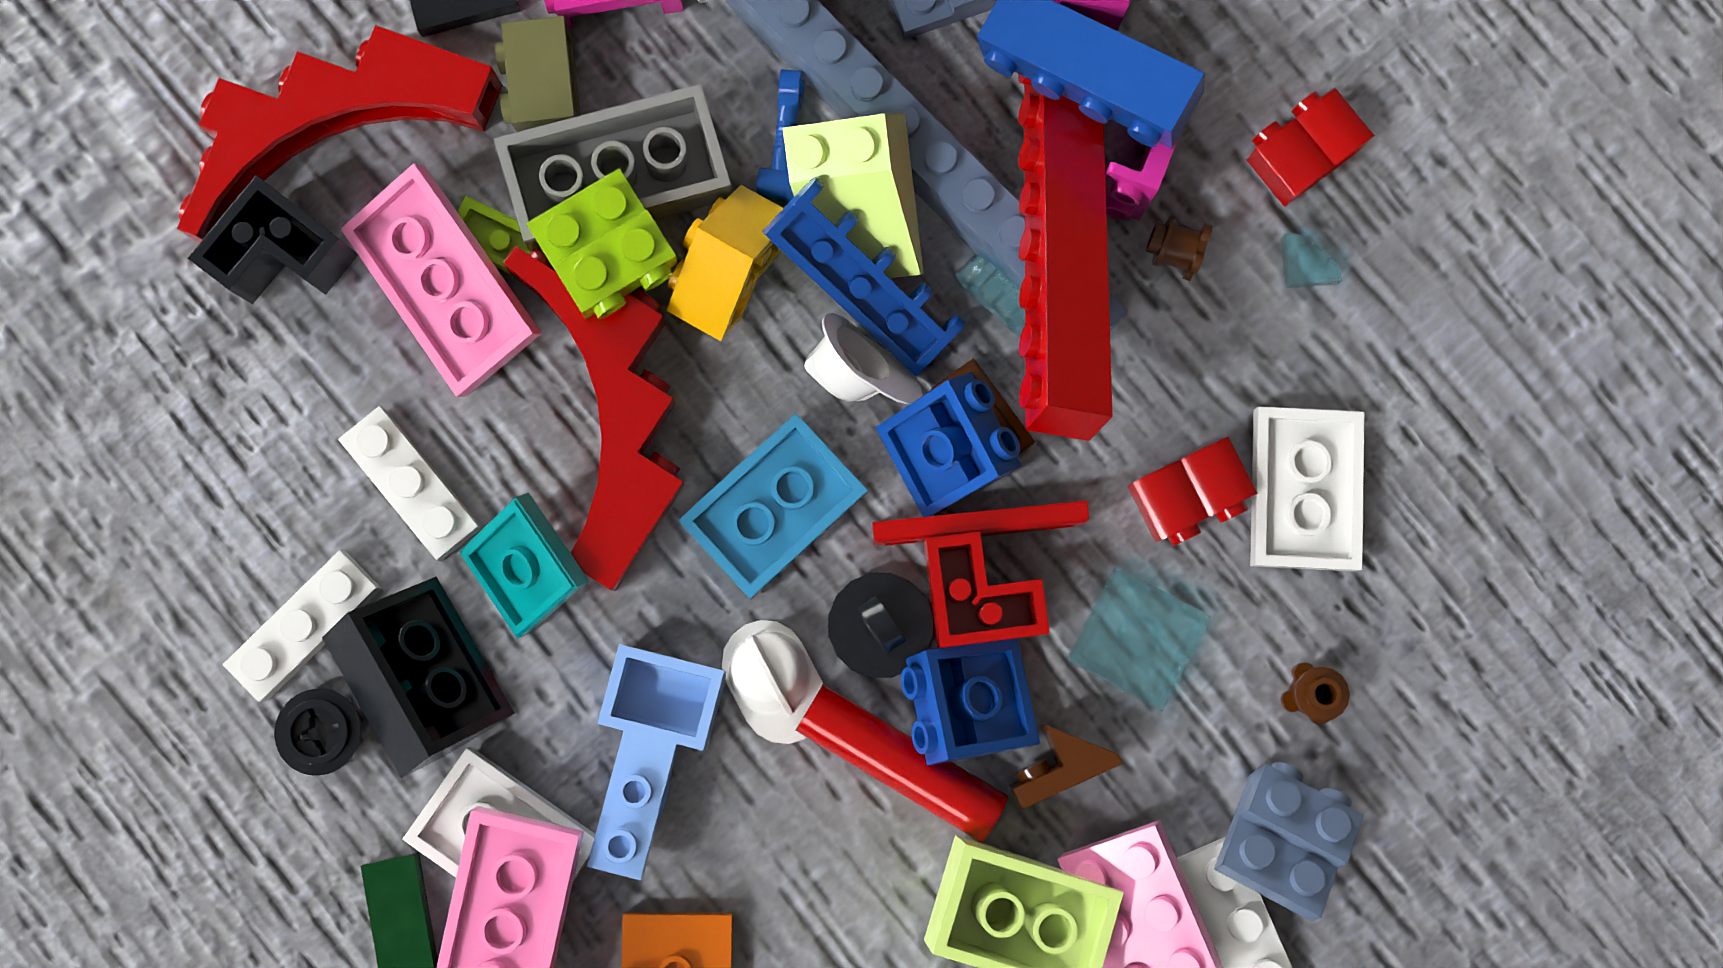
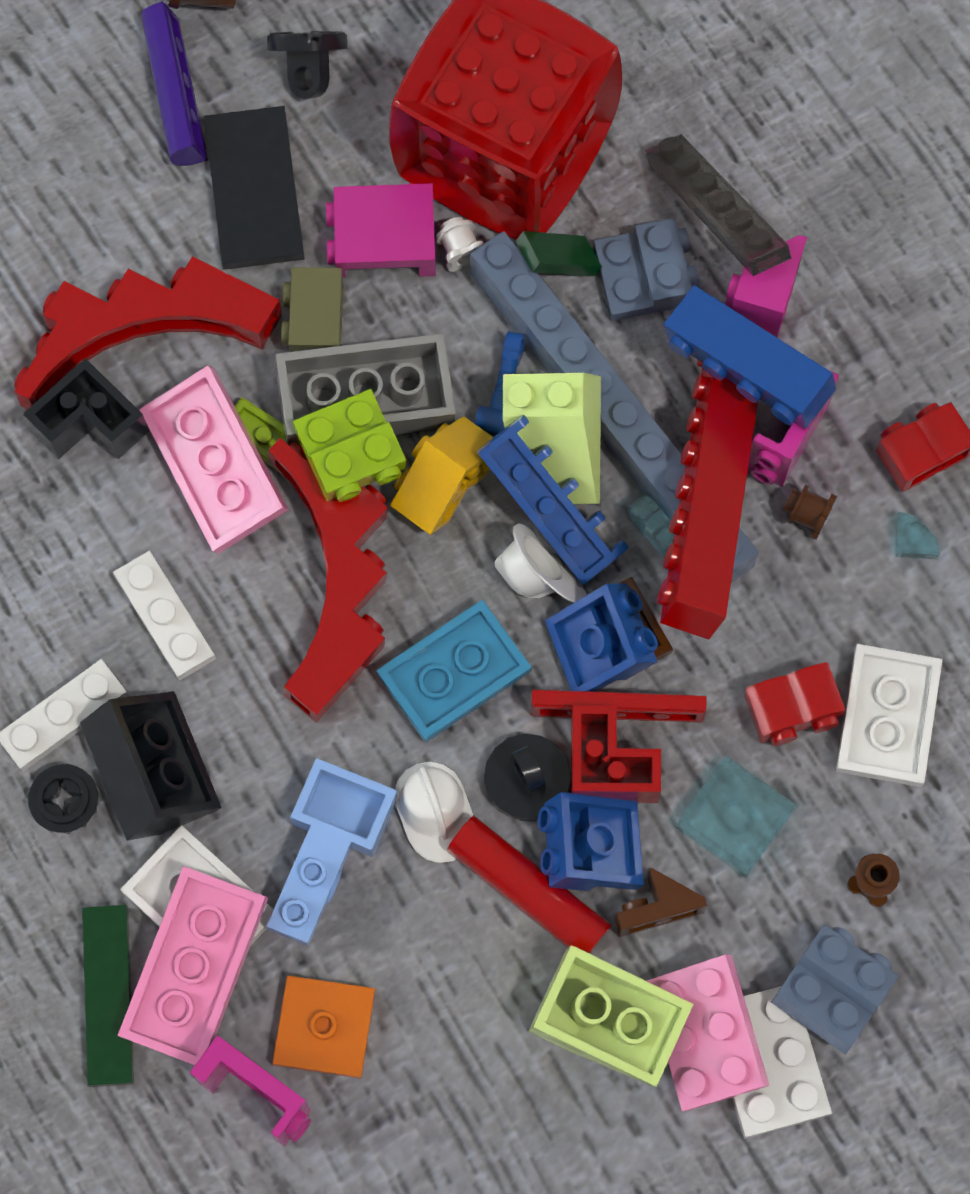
camera: 10 degrees right, 10 degrees down
teal tile [459,492,589,639] -> none

